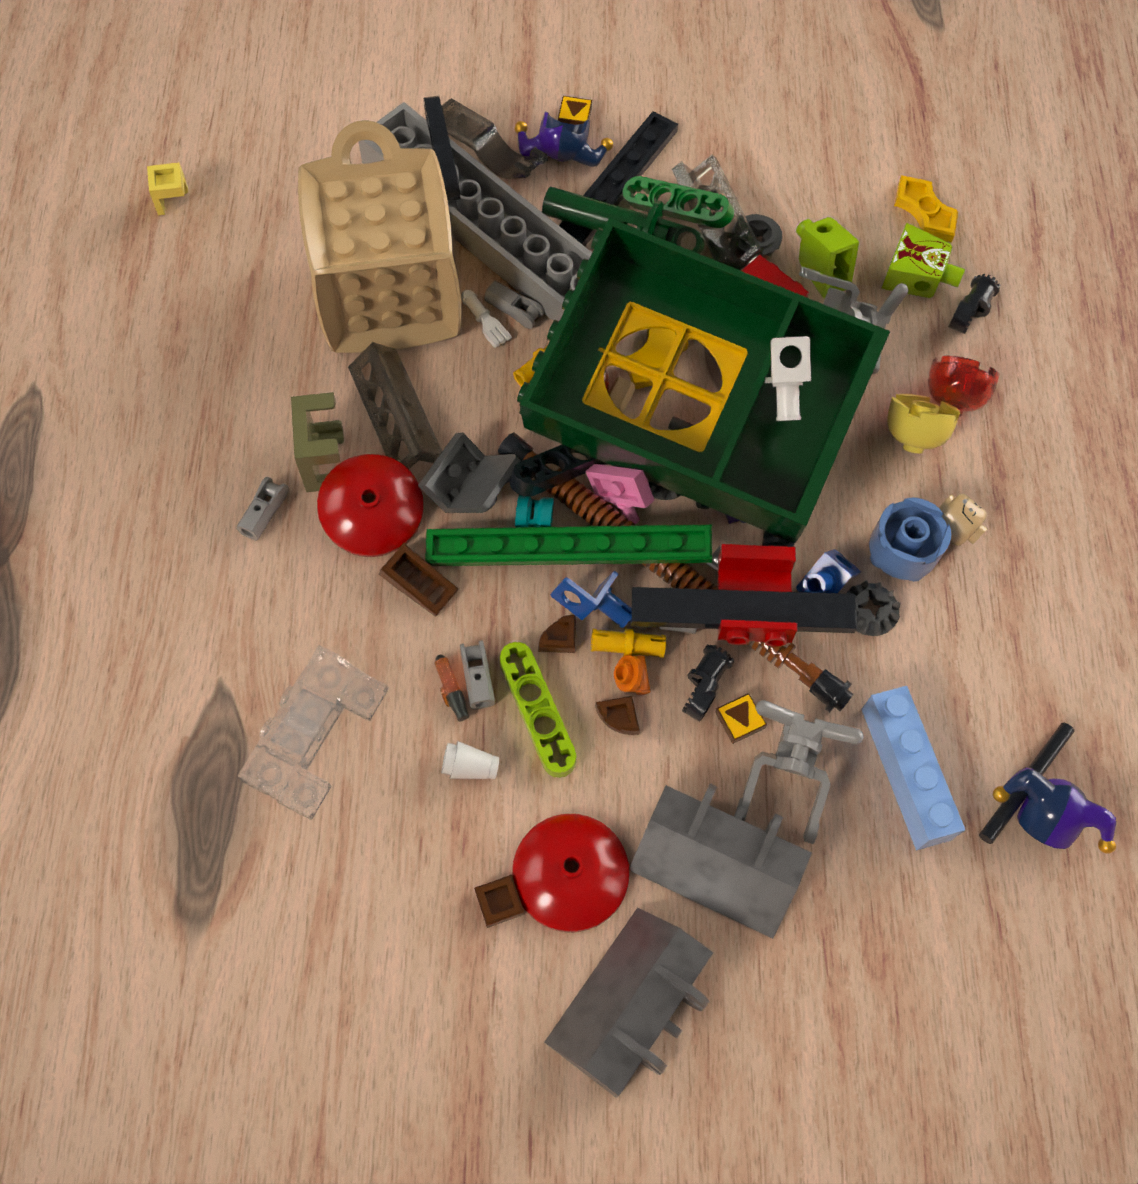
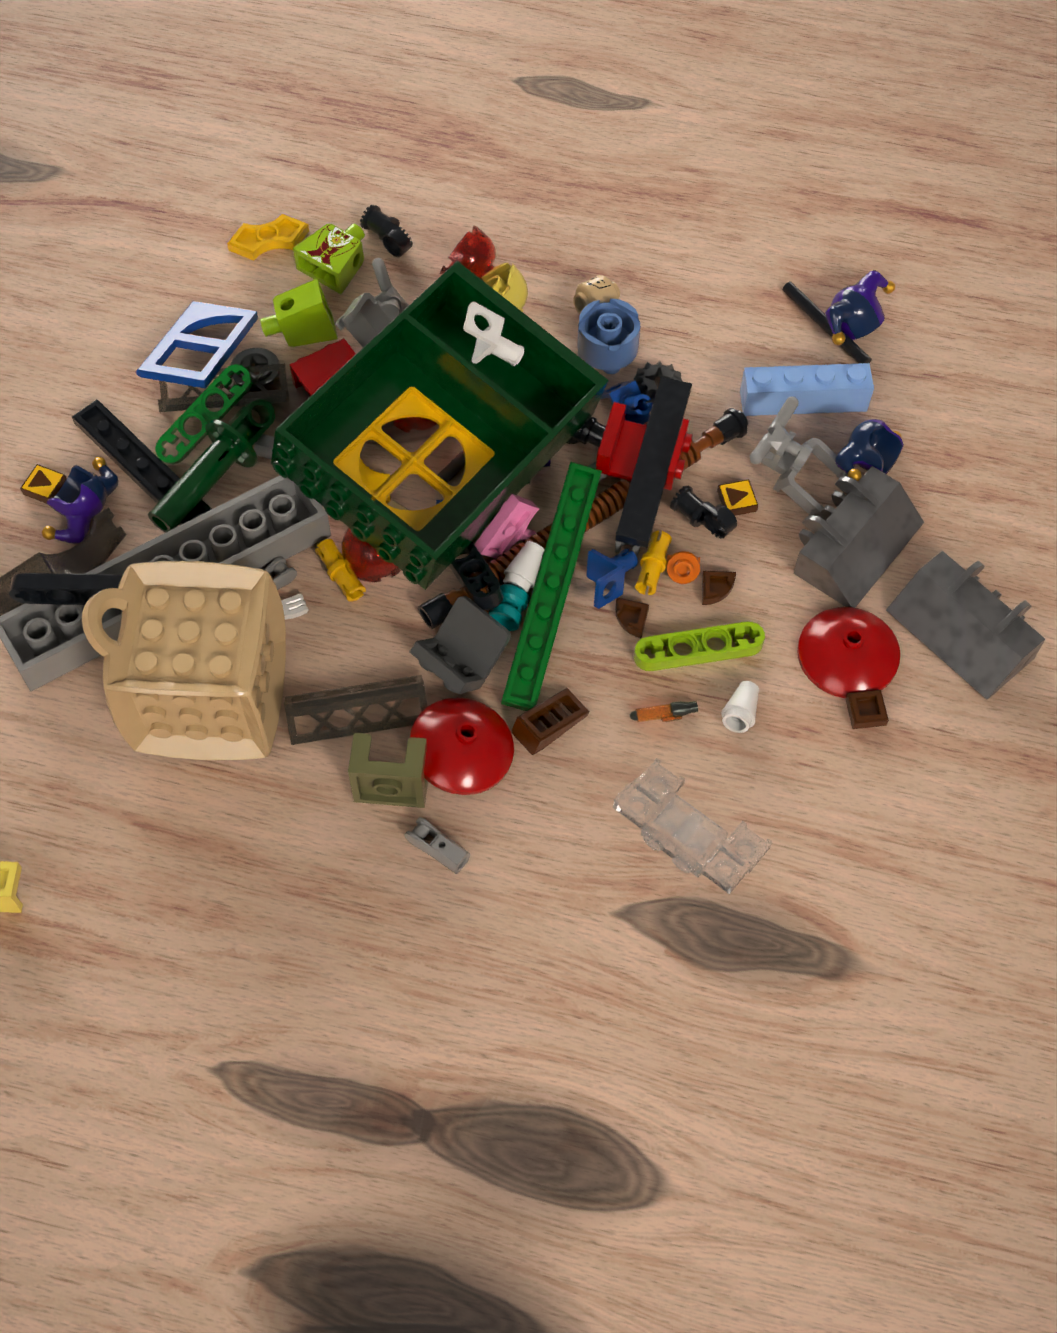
camera: 75 degrees left, 5 degrees down
light grey bar [460,640,495,710] -> none
none -> window [136,301,258,389]
none -> white cone [503,541,545,592]
none -> dark blue piece [835,419,904,481]

